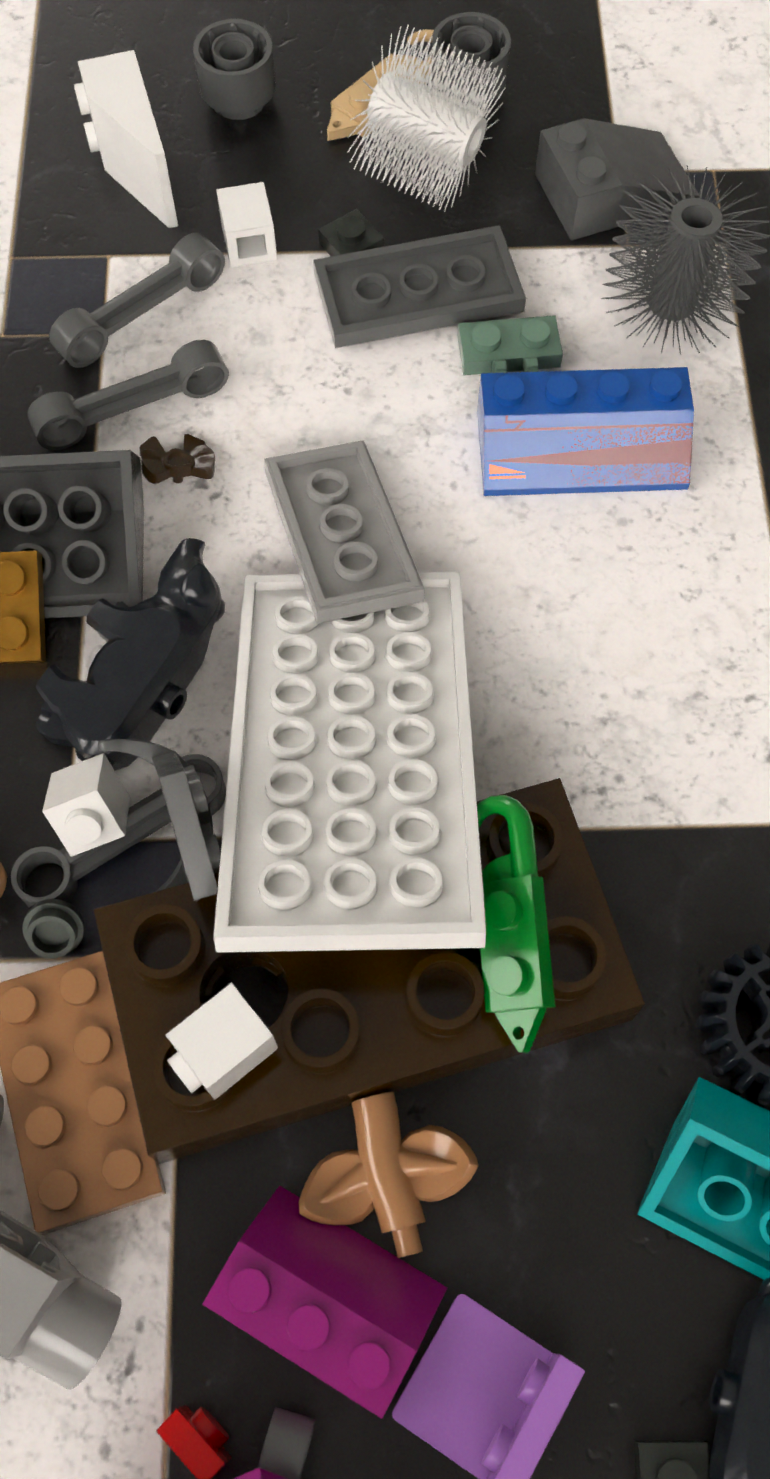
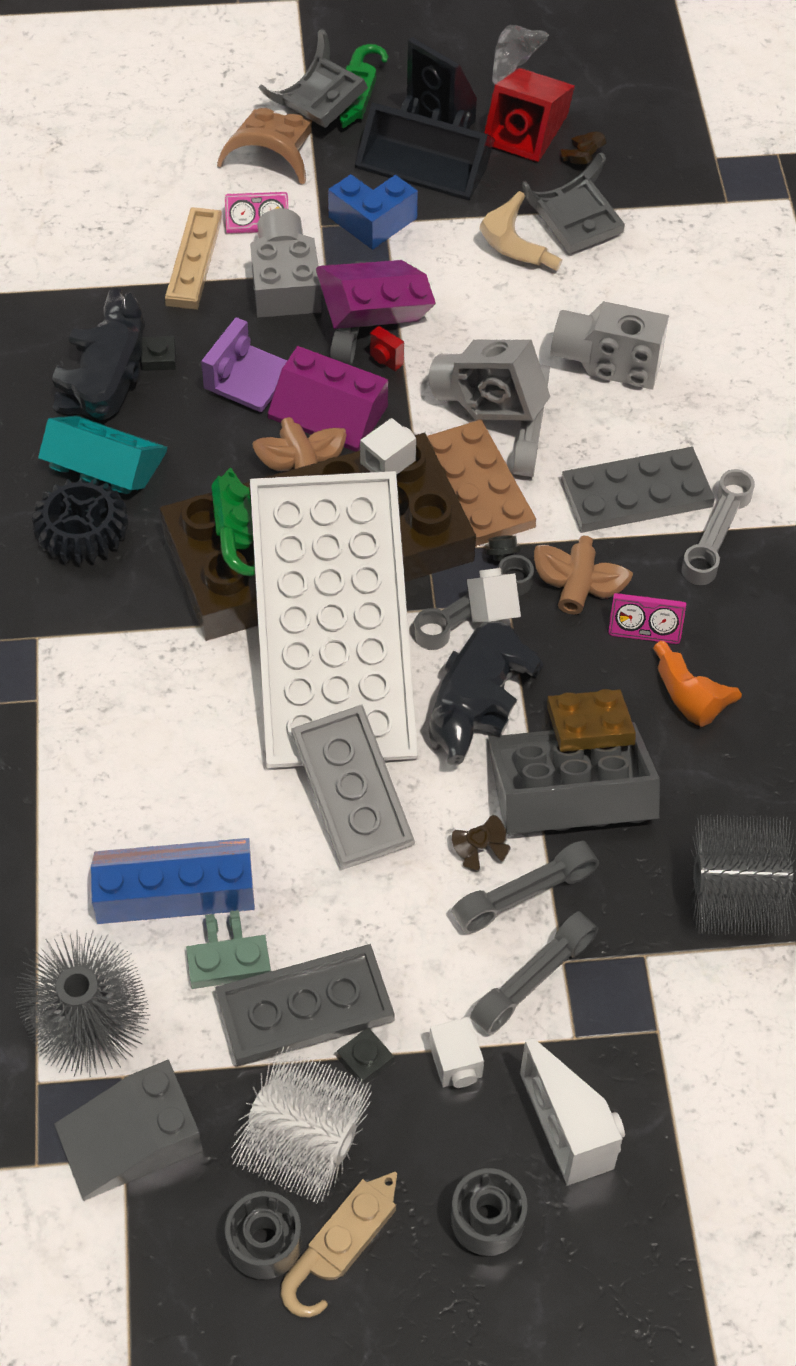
camera: 175 degrees right, 10 degrees down
dark grey piece [98,739,221,901] -> none

